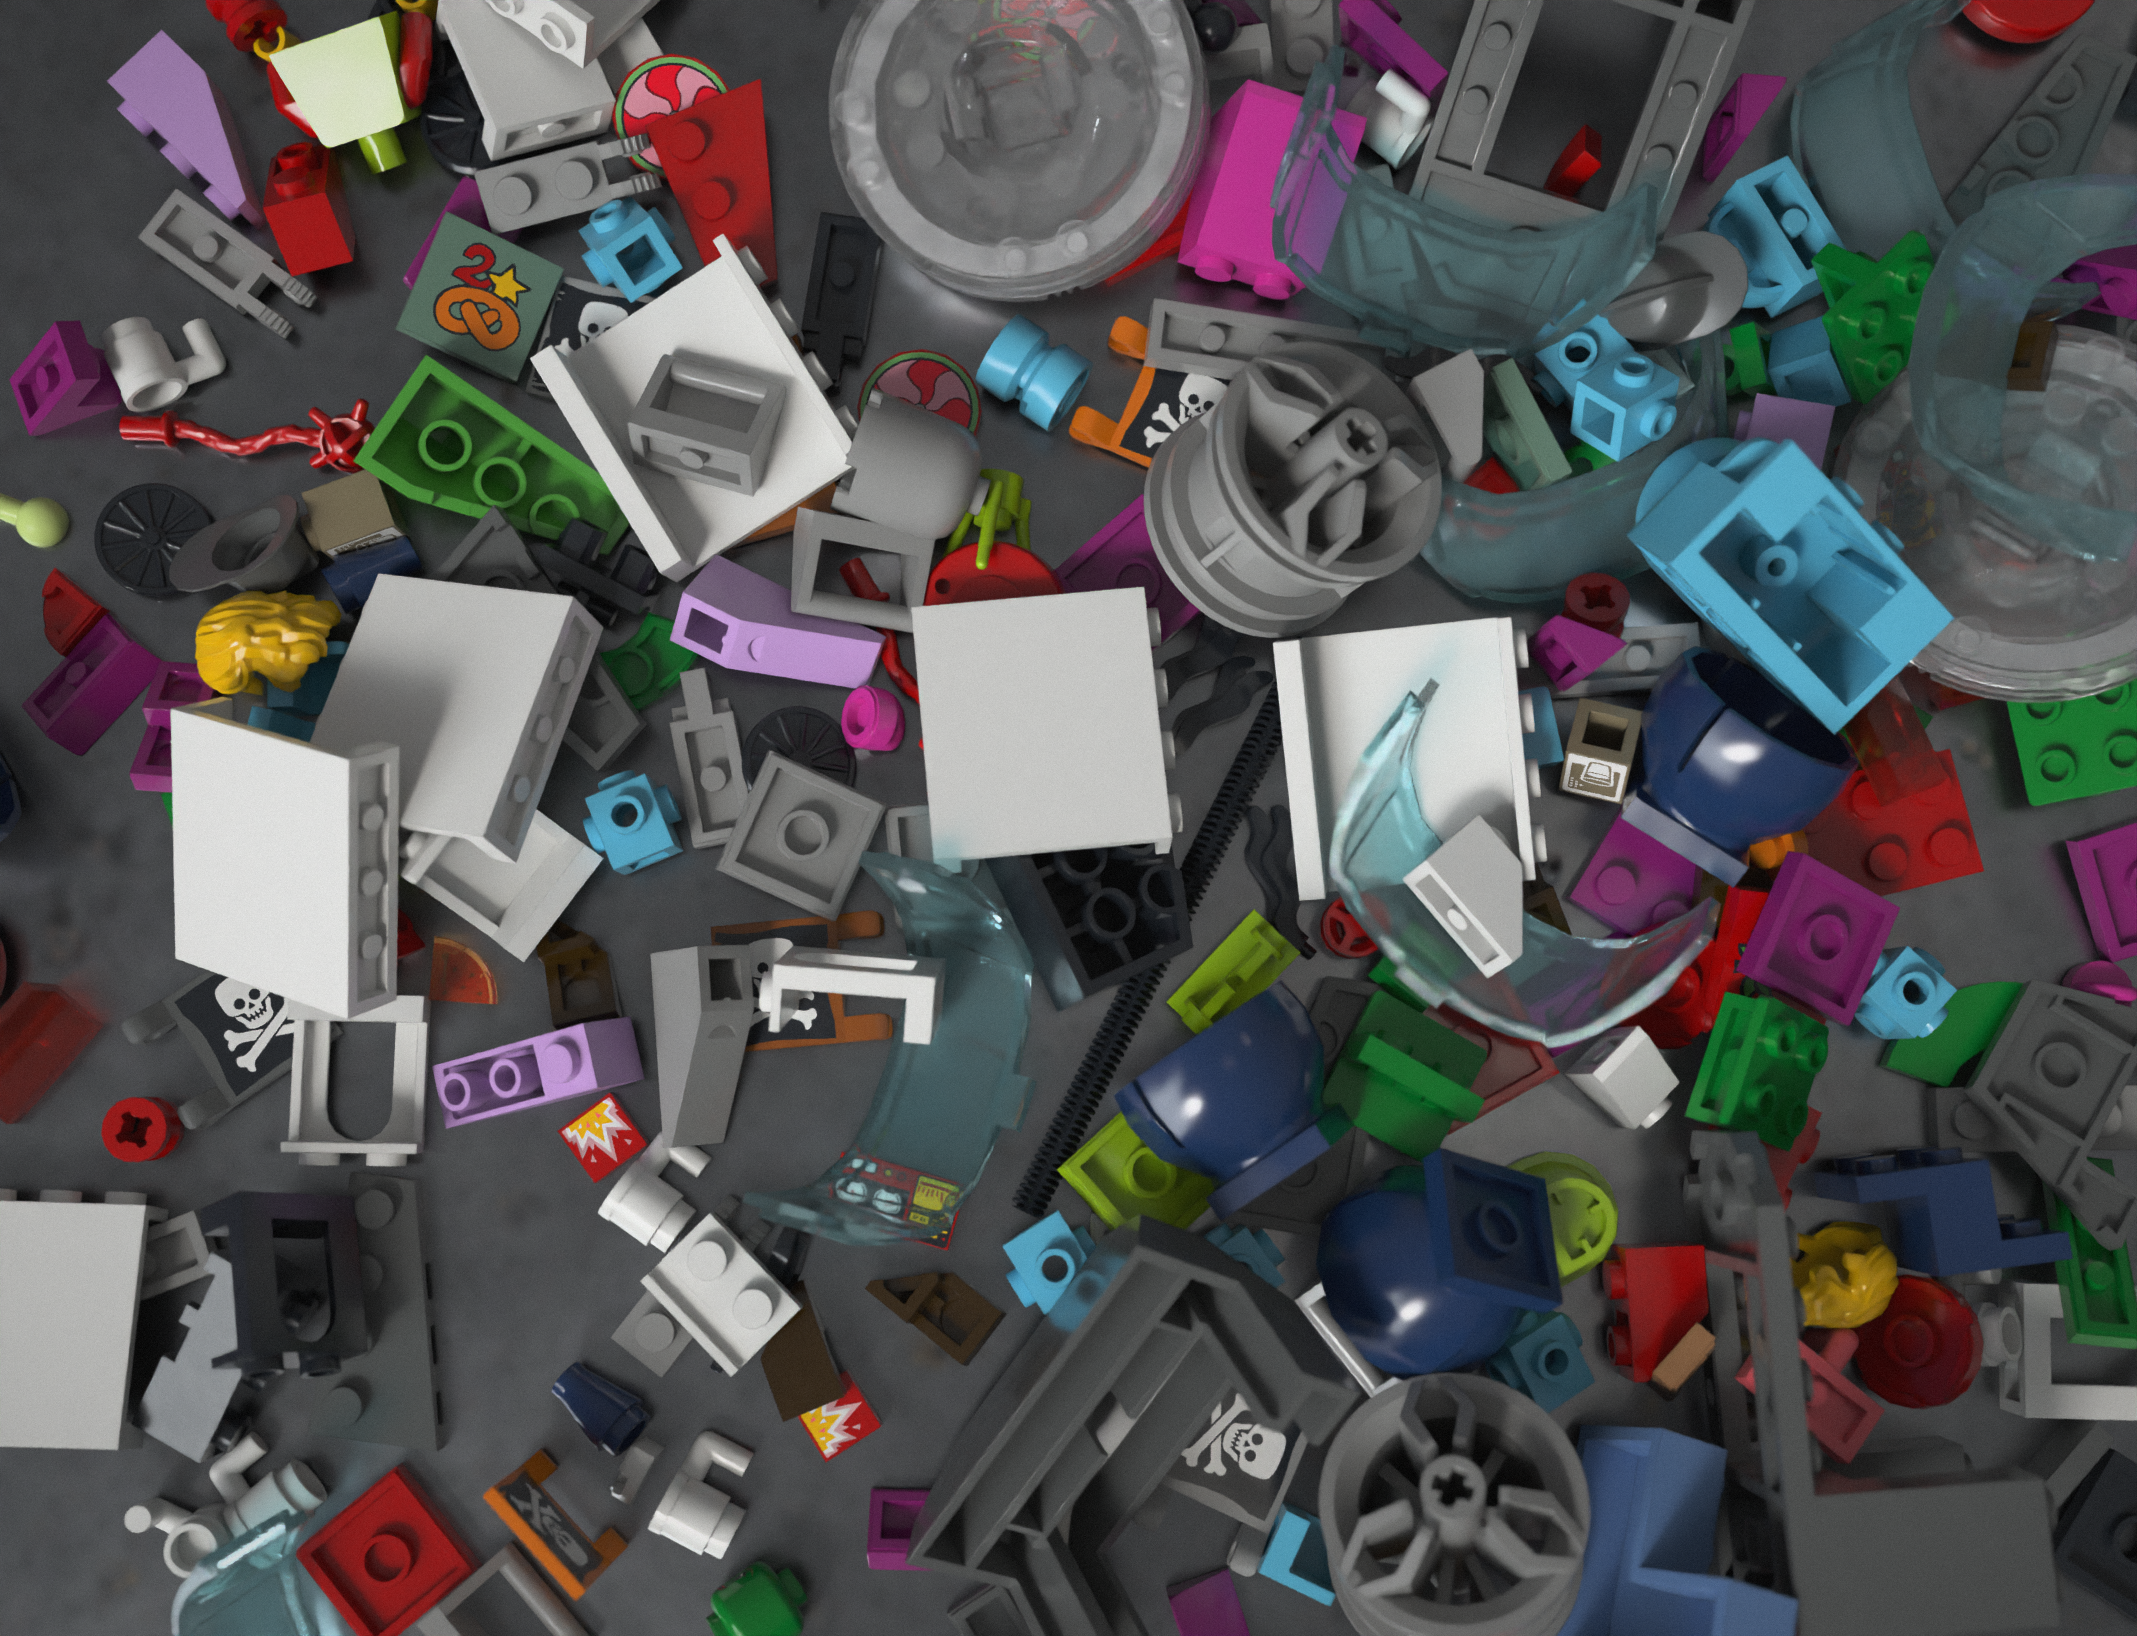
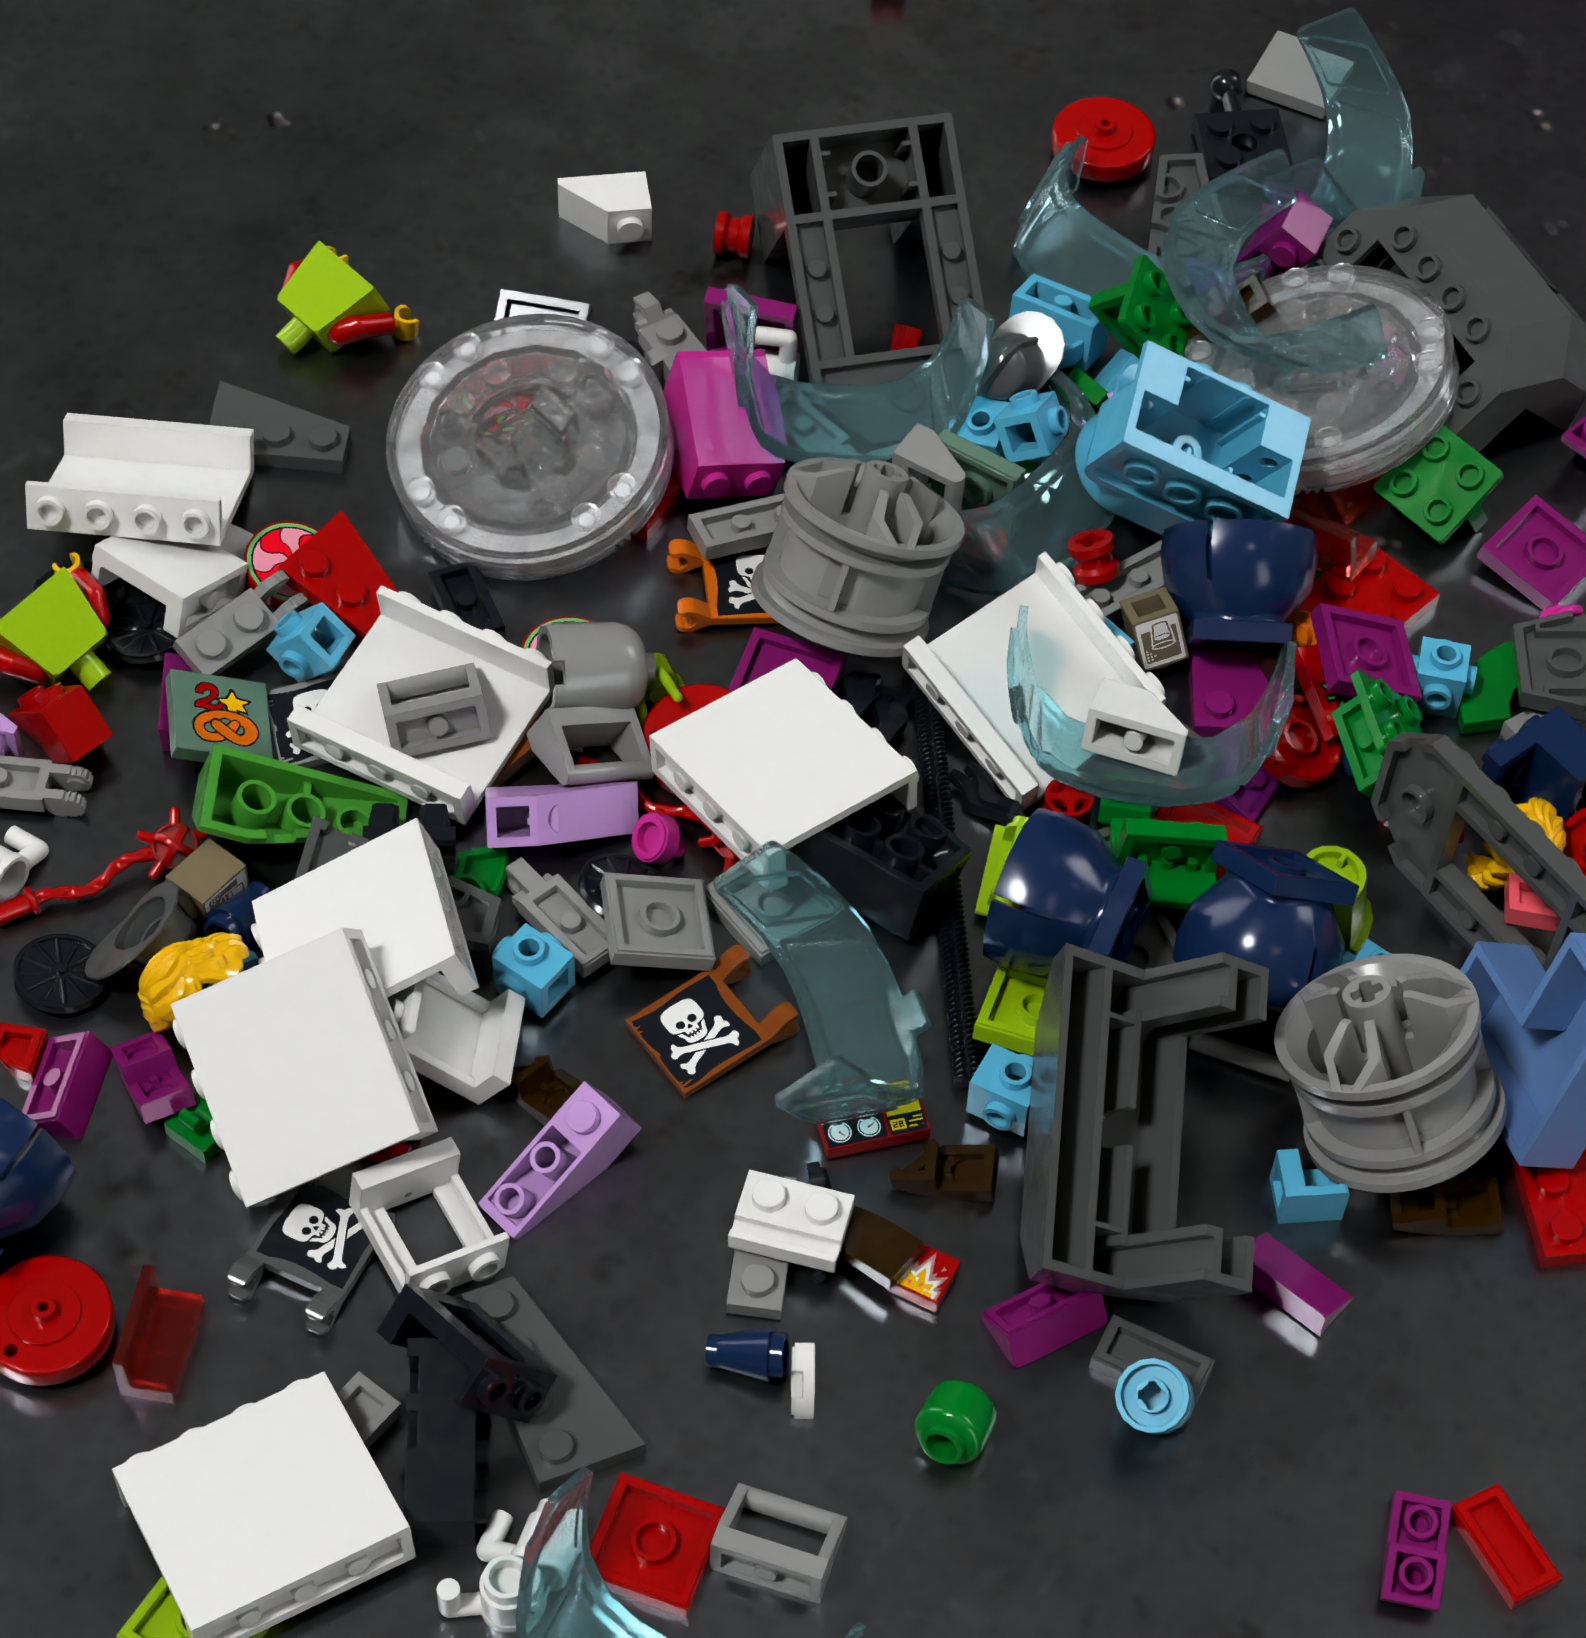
camera: 30 degrees left, 30 degrees down
red wheel [101,1097,185,1162] -> none
clear orange tile [428,936,498,1005] -> none
flag [482,1449,628,1601] -> none
tile [557,1092,651,1183] -> none
white piece [598,1131,712,1254] -> none
white piece [648,1431,754,1560] -> none
light grey slope [650,945,754,1148] -> none
white panel [760,946,946,1044] -> none
medium azure wheel [975,314,1093,431] -> none
flag [1132,1386,1308,1577] -> none
magenta slope [1526,615,1627,692] -> none
white slope [1565,1026,1680,1129] -> none
red slope [1602,1241,1709,1383] -> none
medium nougat tile [1649,1322,1716,1402] -> none
magenta slope [1702,73,1787,182] -> none

